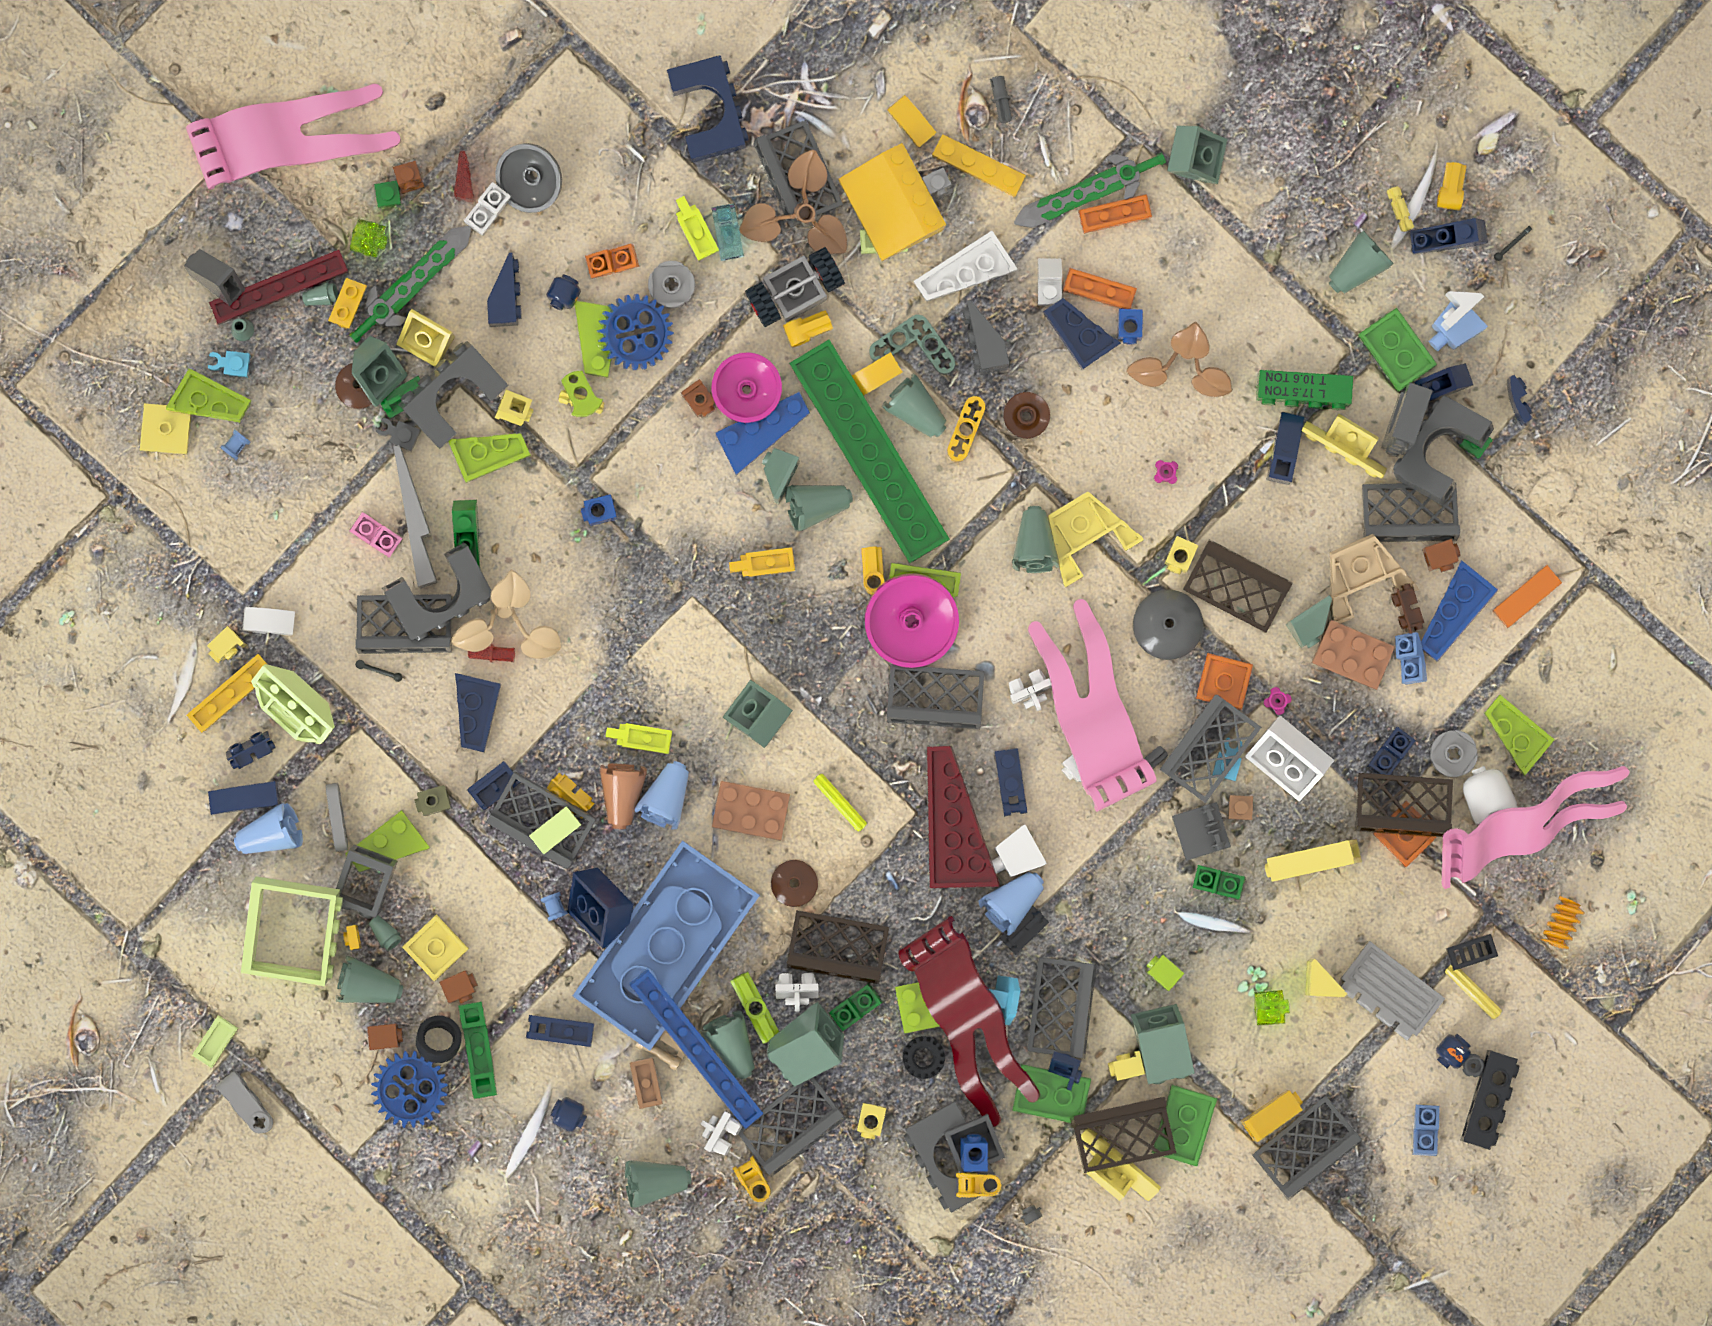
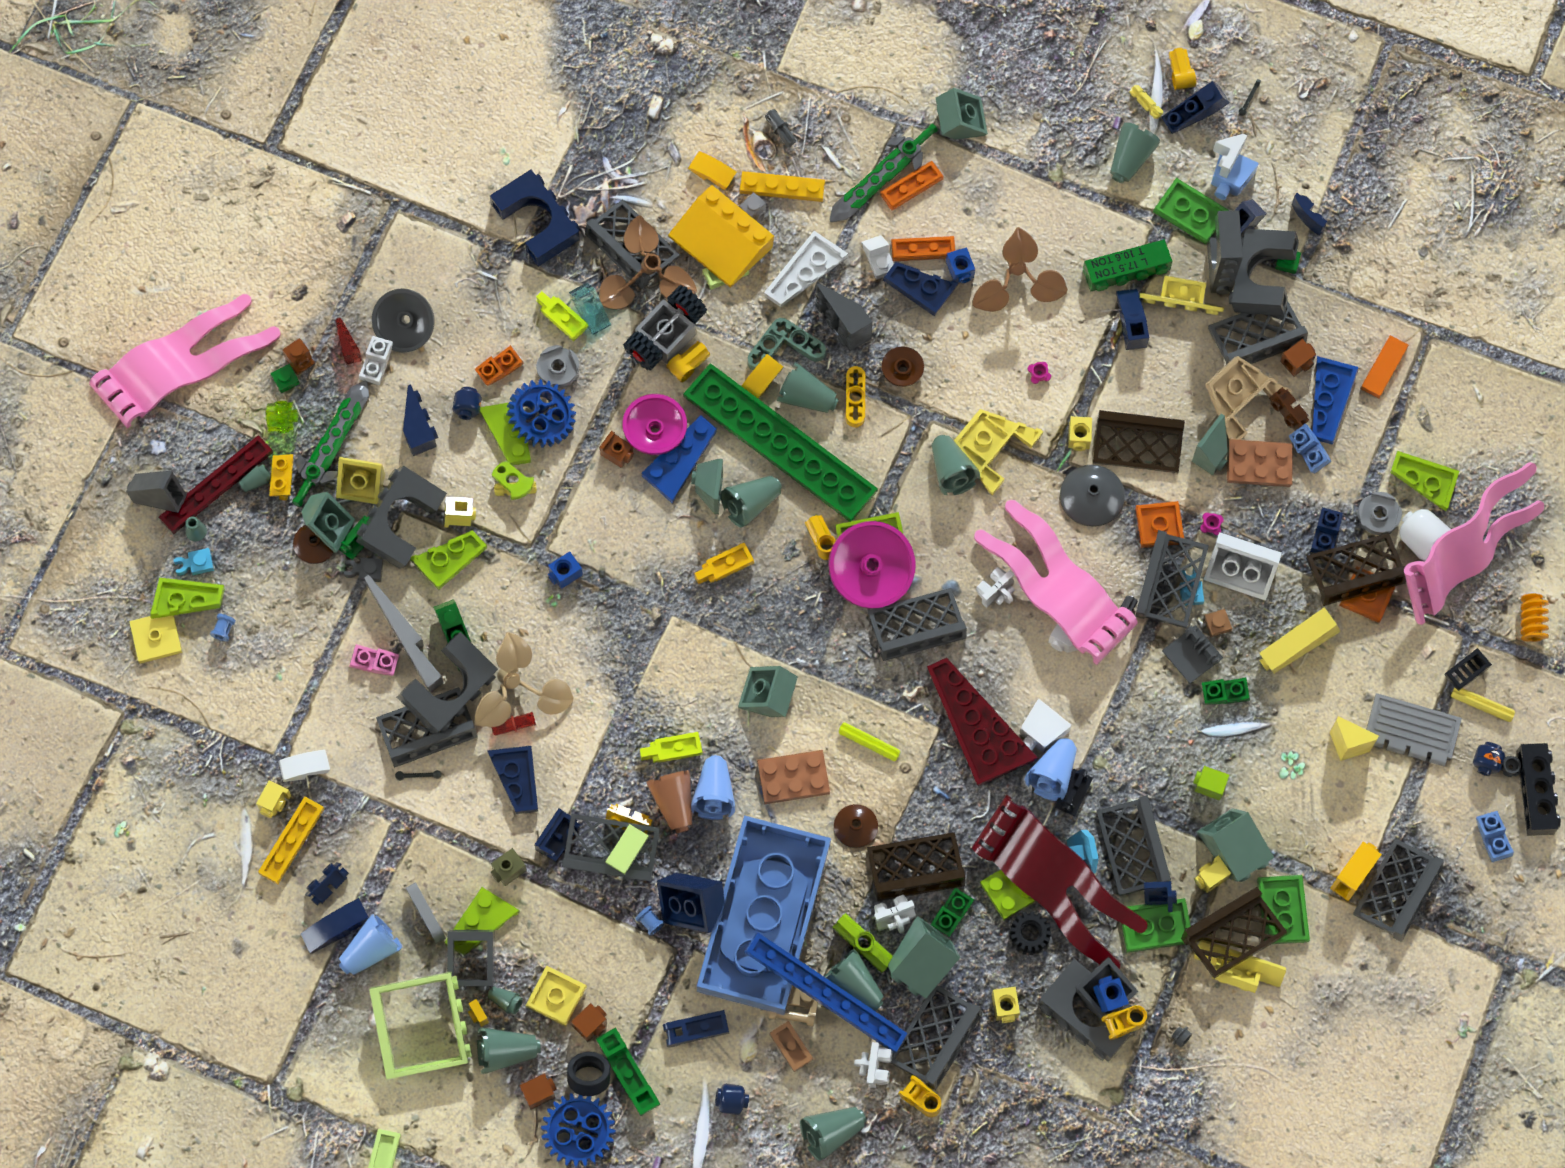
camera: 20 degrees left, 15 degrees down
yellowish green wedge [251,664,335,744] -> none
dark blue plate [994,748,1027,817] -> none
clear neon green brick [1254,990,1289,1026] -> none

